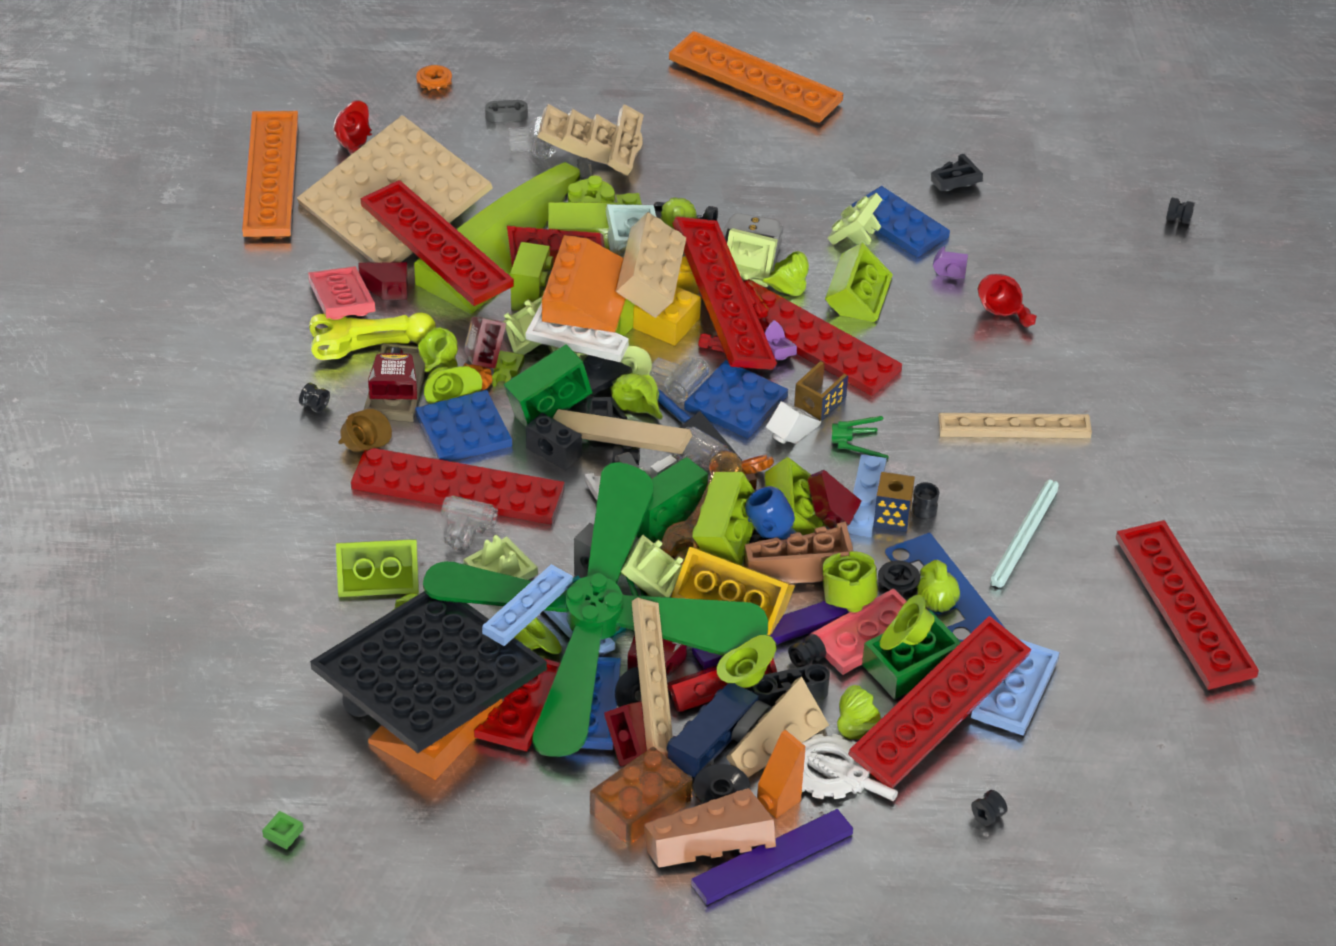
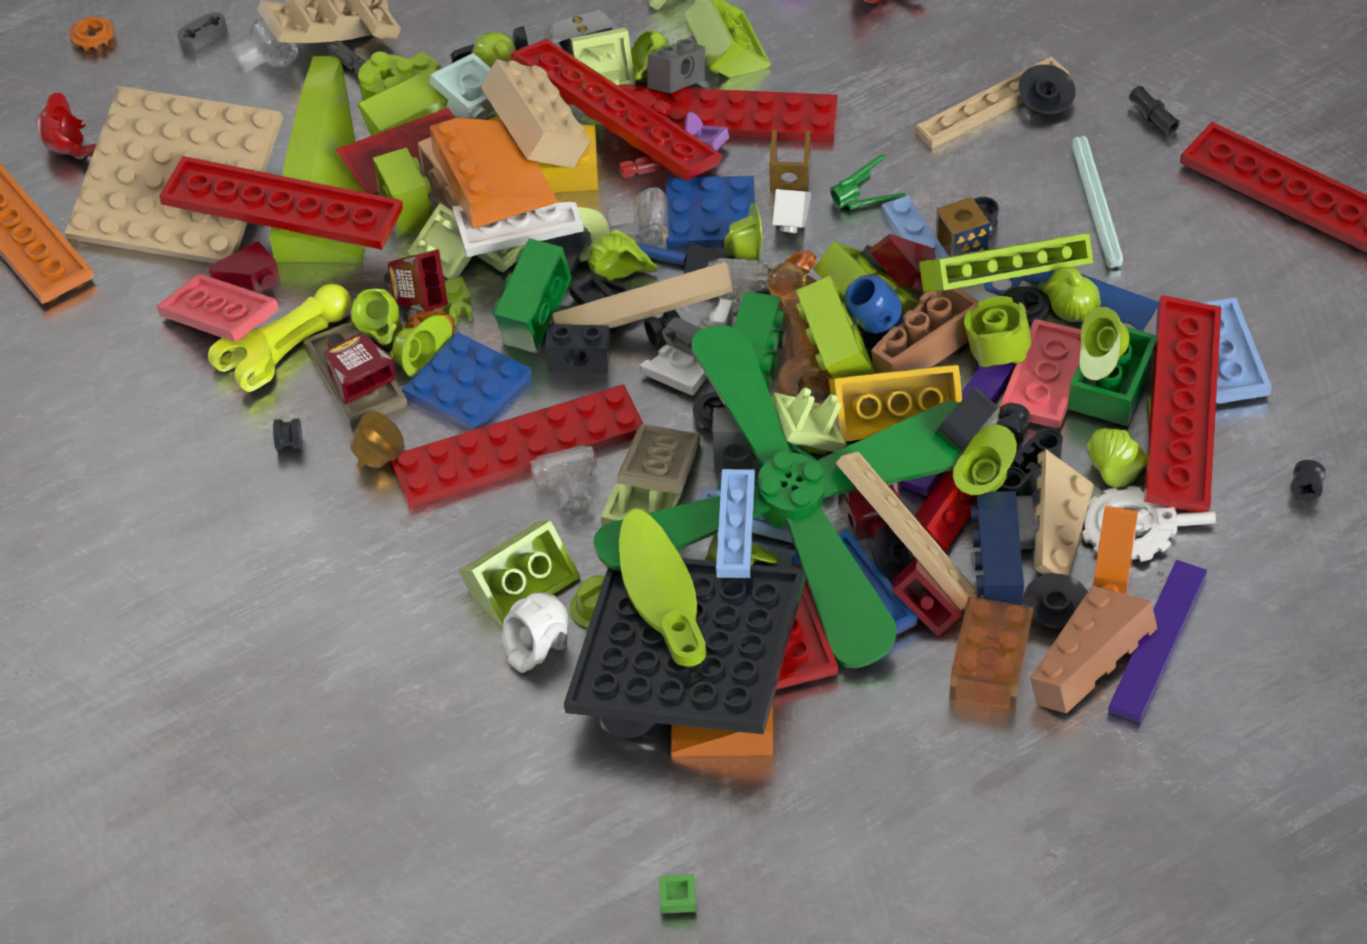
camera: 30 degrees left, 5 degrees up
none -> white helmet [502,592,569,673]
none -> dark tan tile [617,424,701,494]
none -> lime plant [619,509,706,667]
none -> dark grey brick [647,39,705,93]
none -> lime piece [724,203,762,265]
none -> lime brick [919,233,1094,292]
none -> black beam [936,387,998,452]
none -> black dish [1018,64,1076,114]
none -> black pin [1129,86,1180,135]

